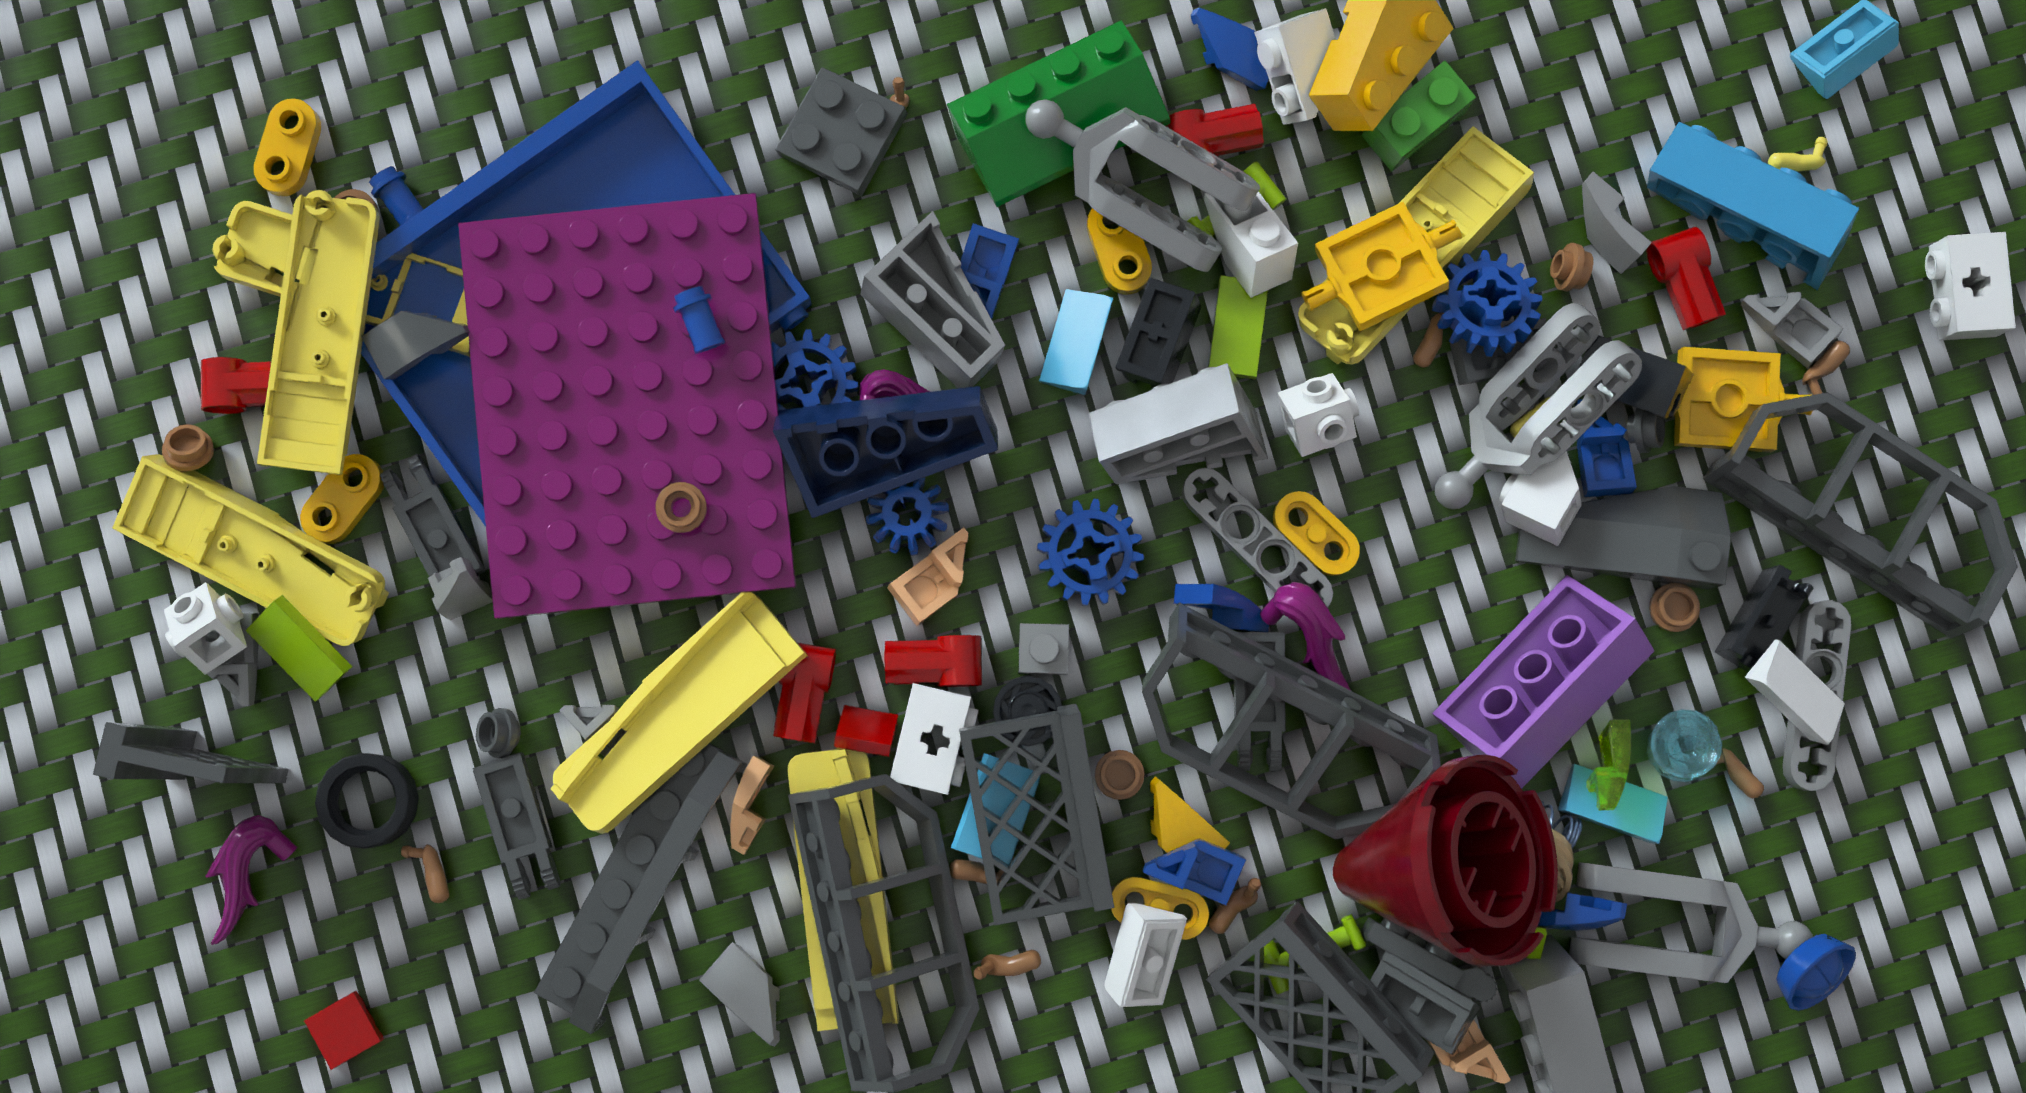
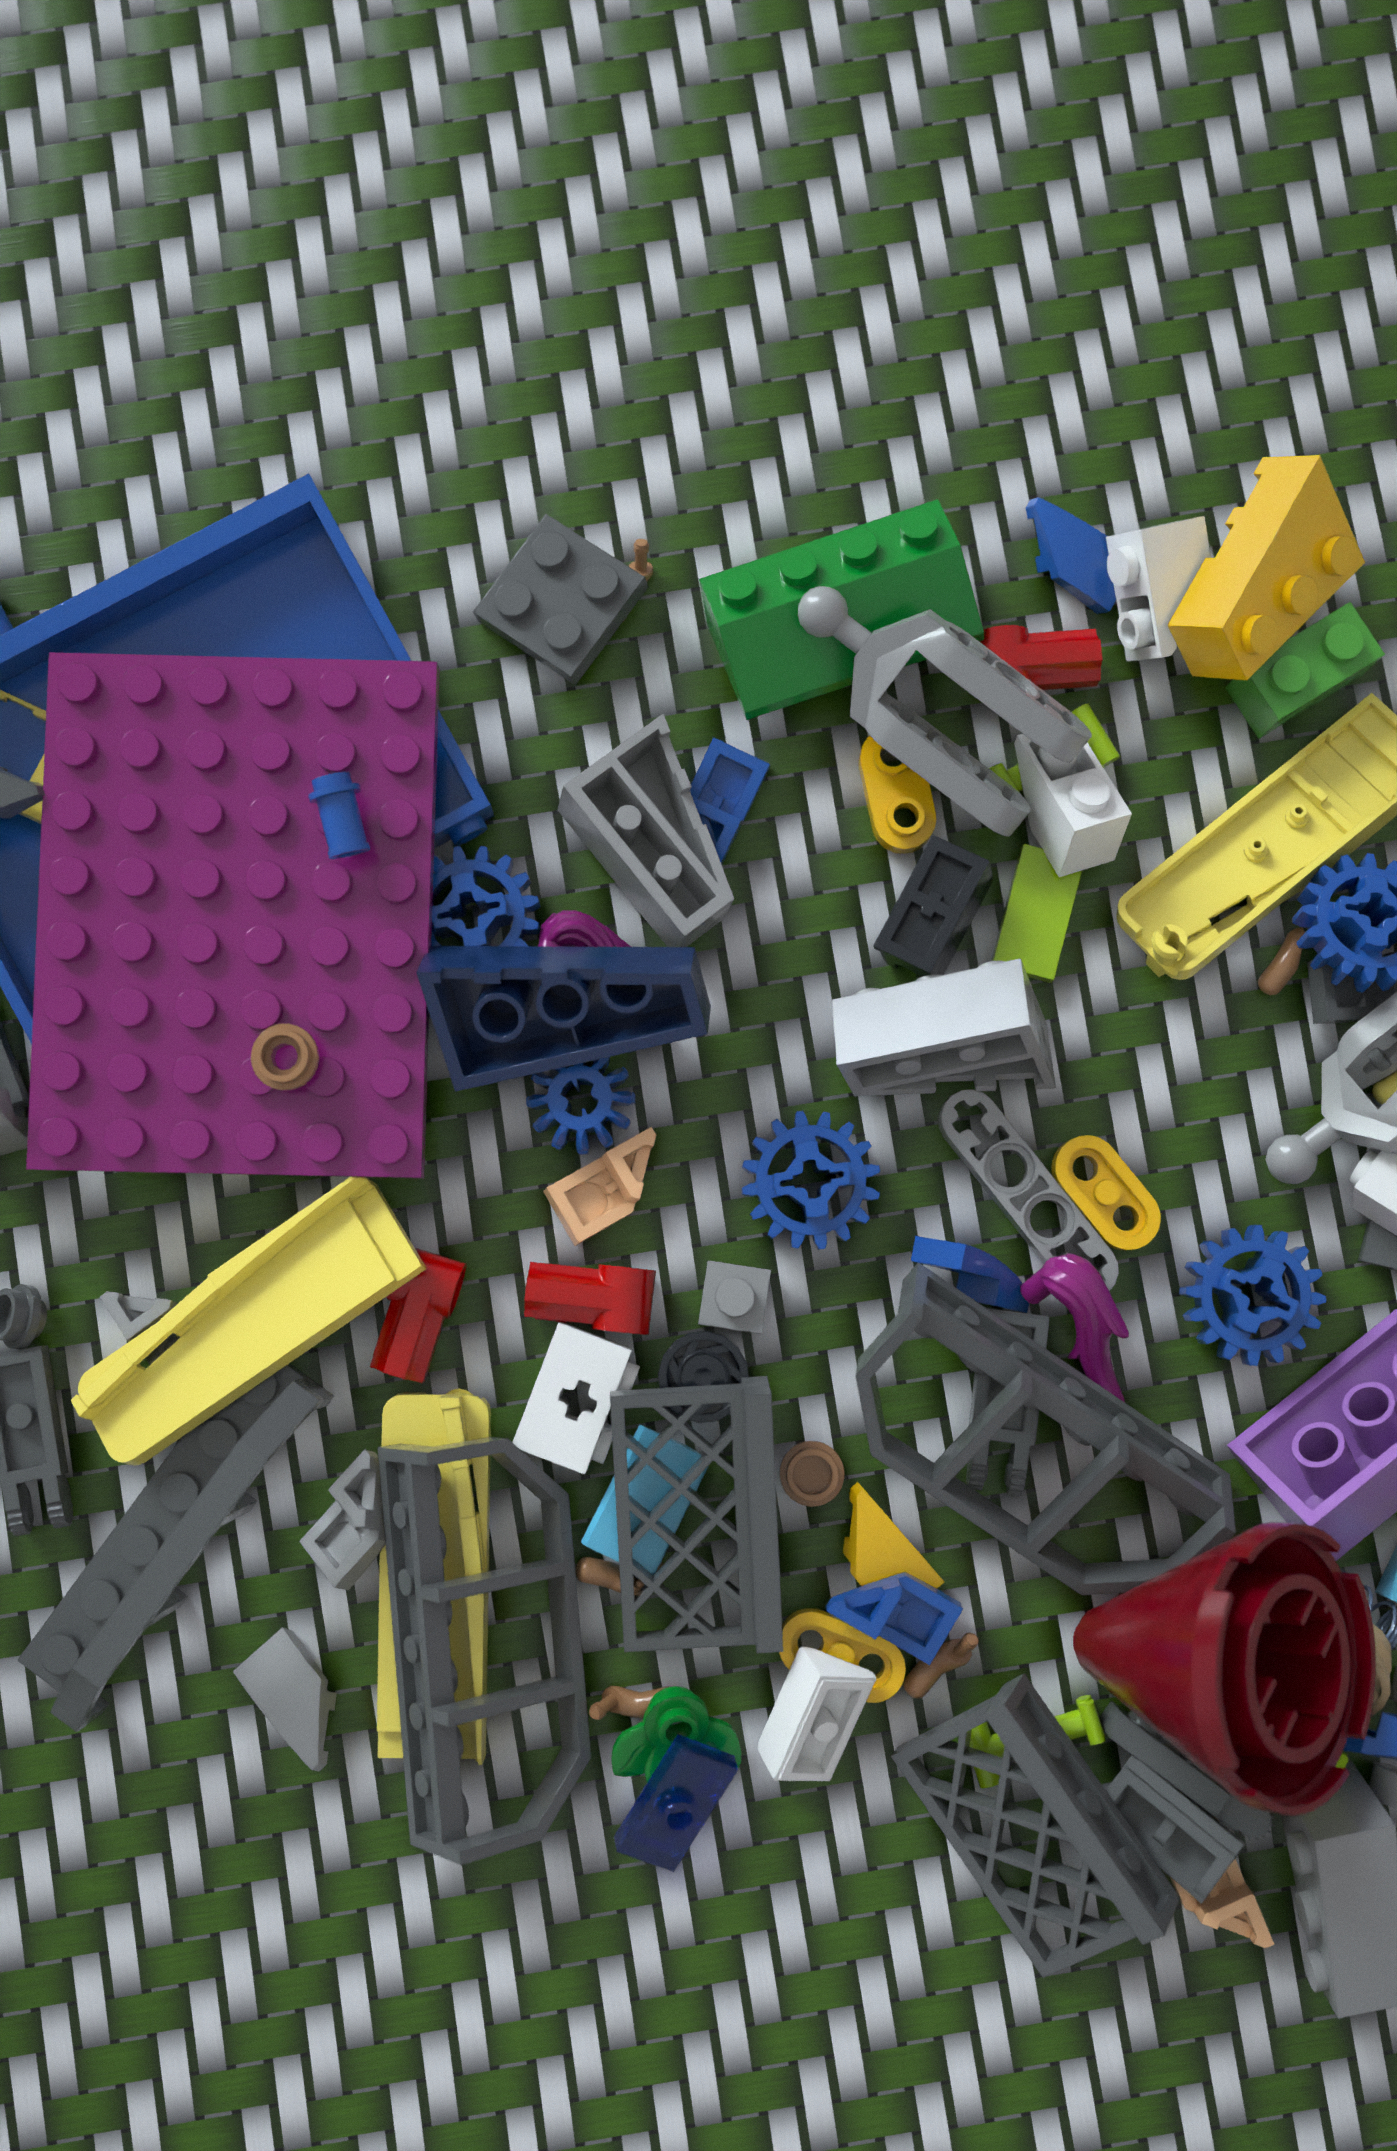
camera: 10 degrees right, 0 degrees up
light nougat slope [730,756,774,855] -> none
red piece [834,705,898,757] -> none
medium azure slope [1039,289,1113,395] -> none
white brick [1277,373,1360,457] -> none
yellow plate [1302,202,1462,332] -> none
none -> light grey slope [299,1449,386,1591]
none -> green plate [611,1686,741,1808]
none -> clear blue plate [614,1734,738,1872]
none -> blue gear [1179,1225,1326,1366]

